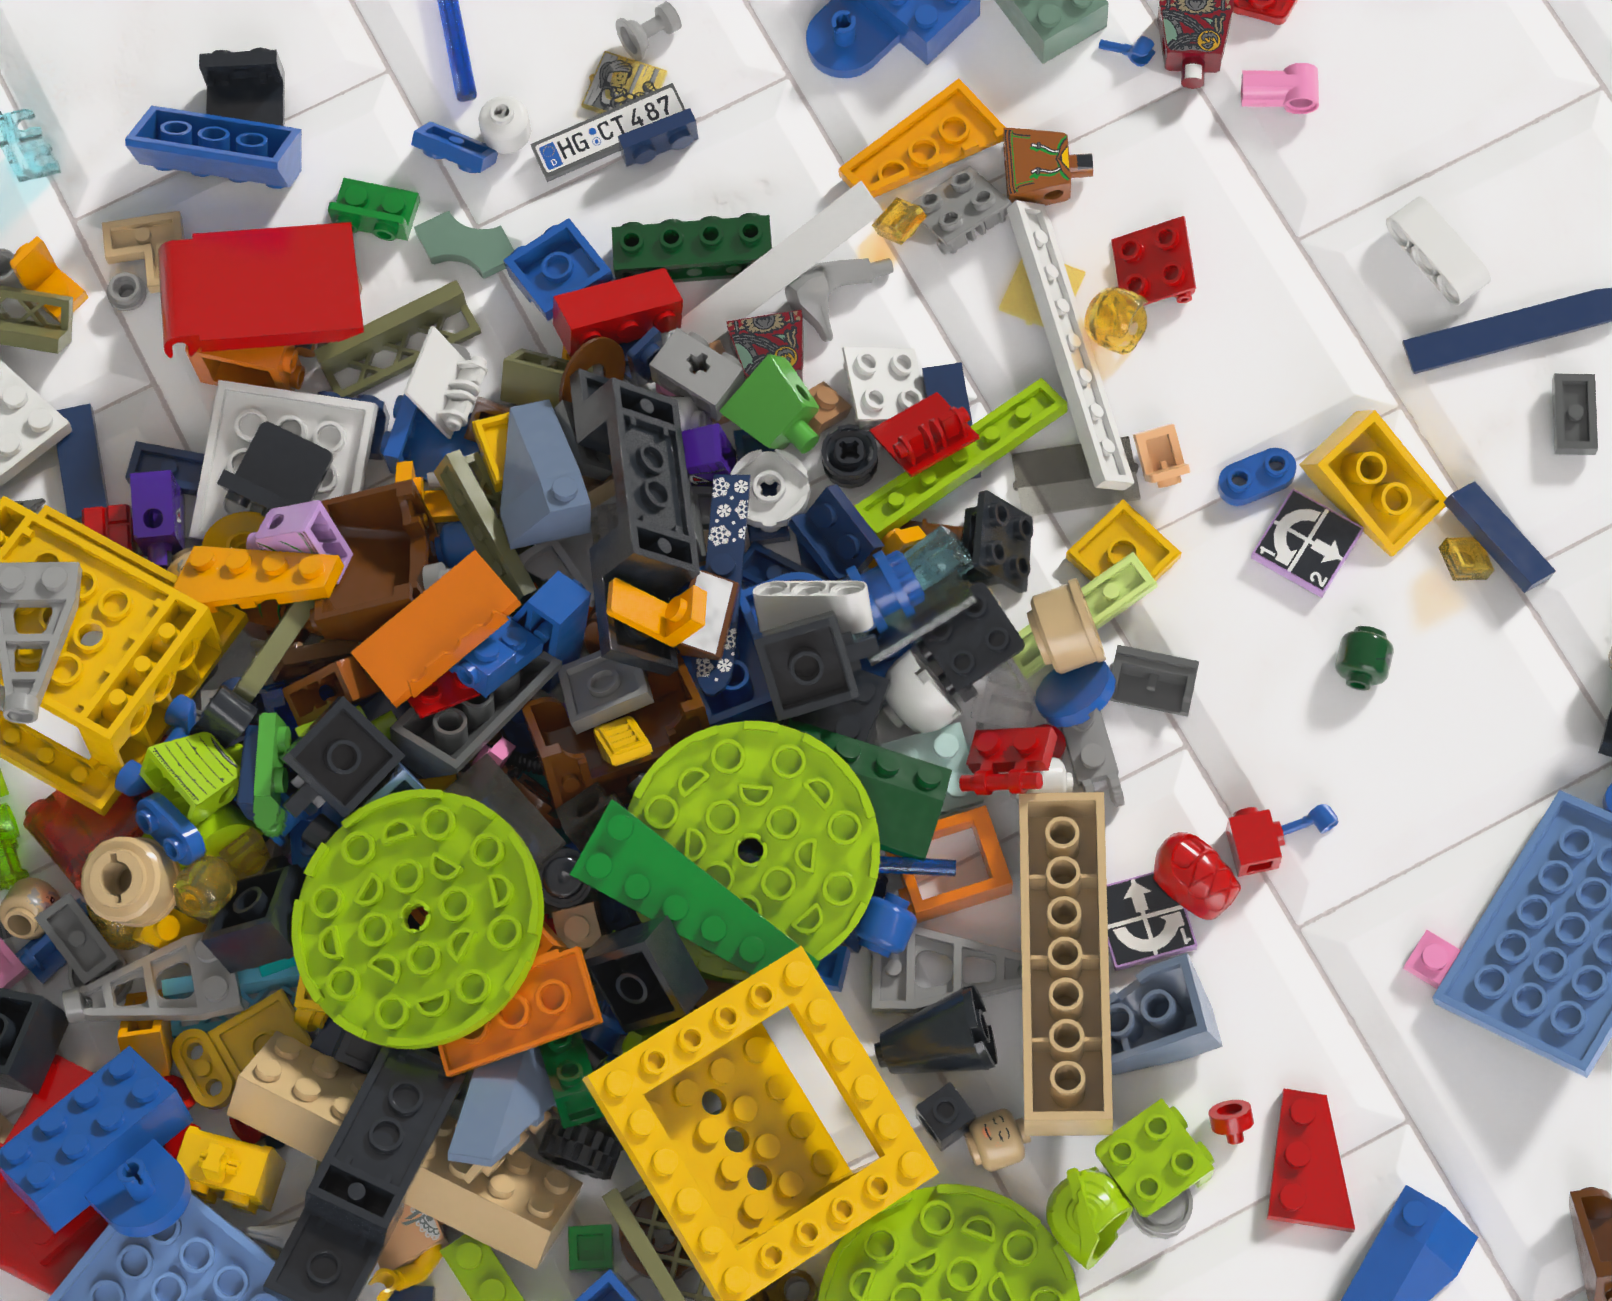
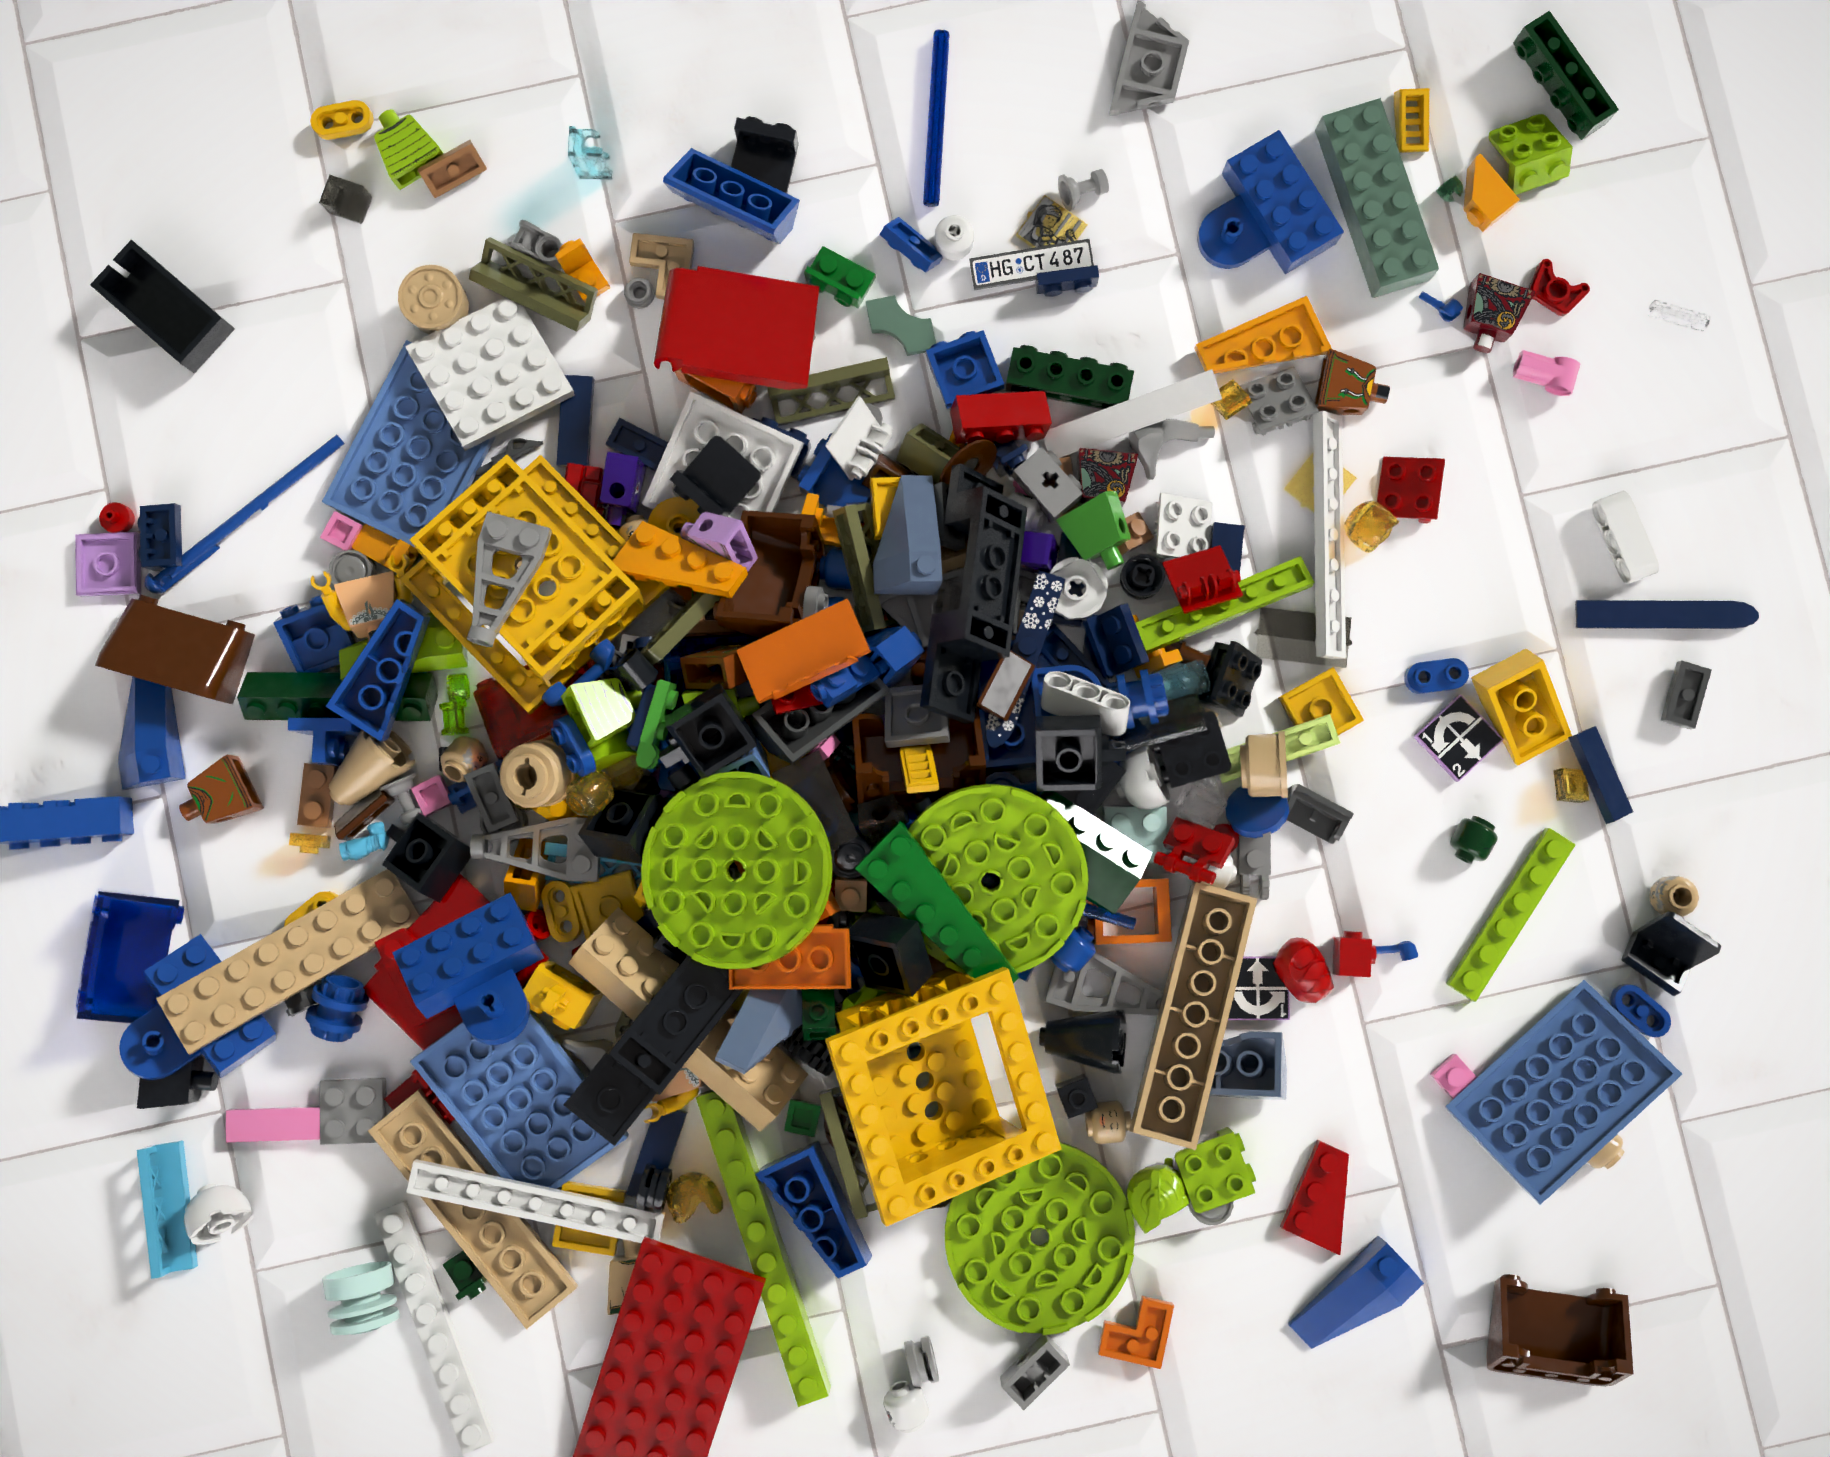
camera: 15 degrees right, 15 degrees up
light orange bracket [606,578,707,648] -> none
light nougat bracket [1132,423,1191,488] -> none
red tile [1208,1100,1254,1145] -> none
none -> lime plate [1446,828,1576,1002]

